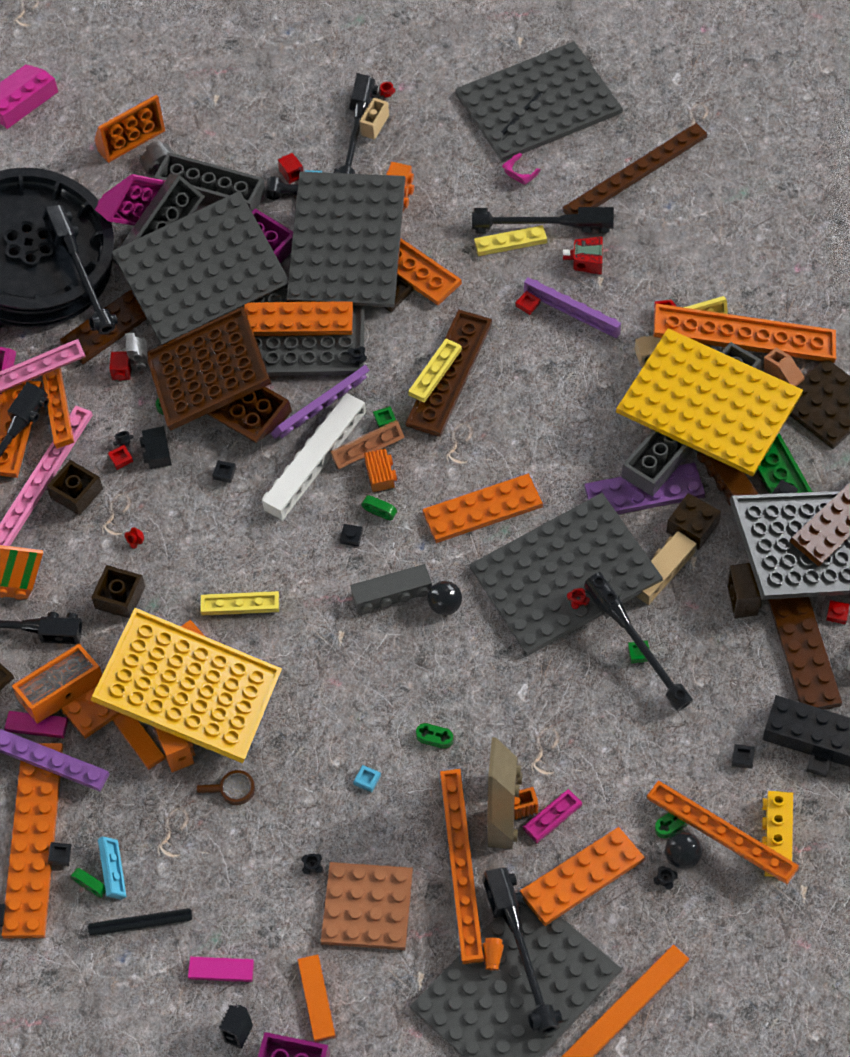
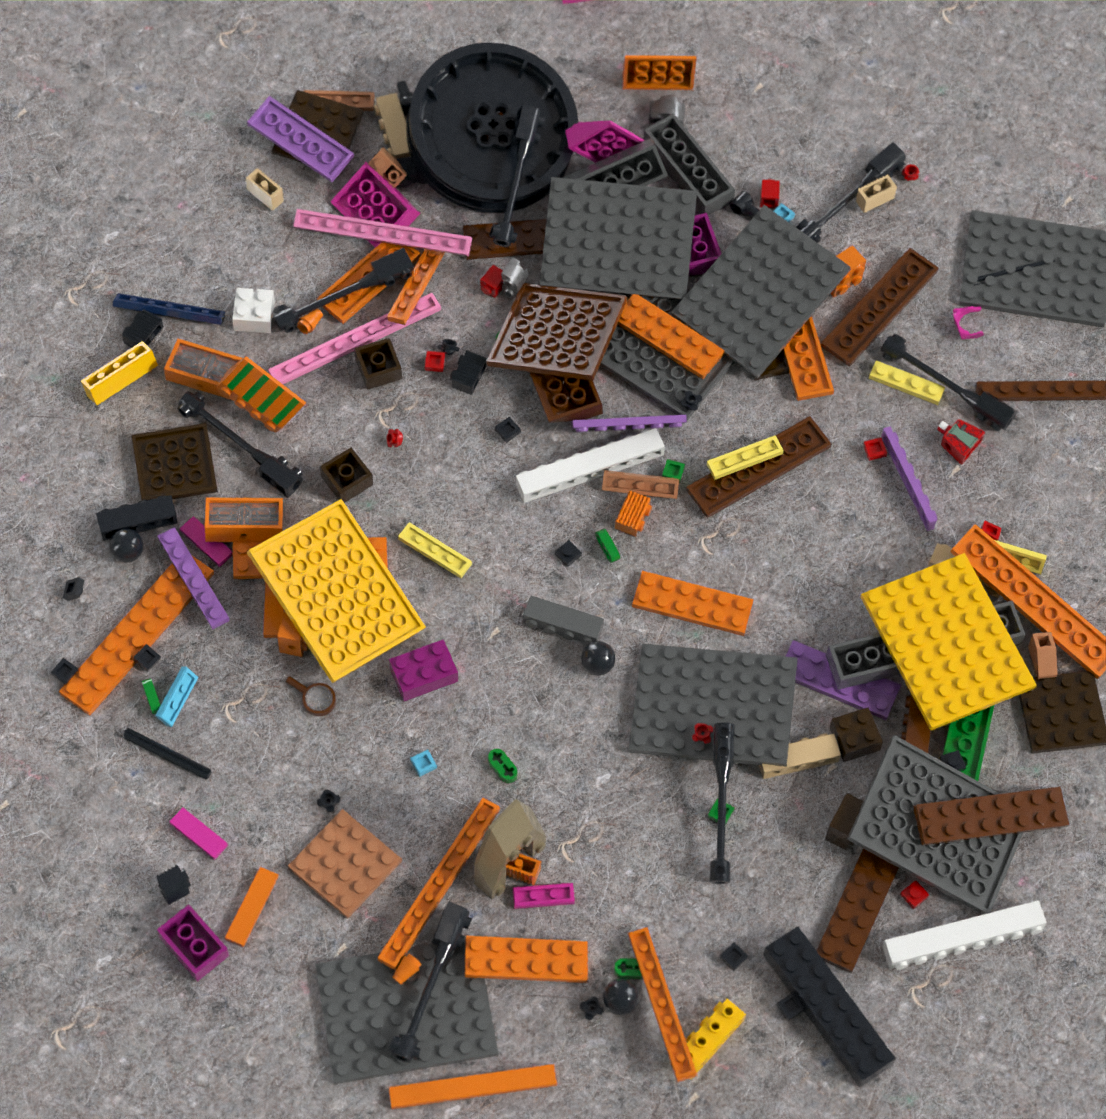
camera: 30 degrees right, 5 degrees up
none -> magenta brick [389,639,458,702]
none -> reddish brown plate [821,248,939,367]

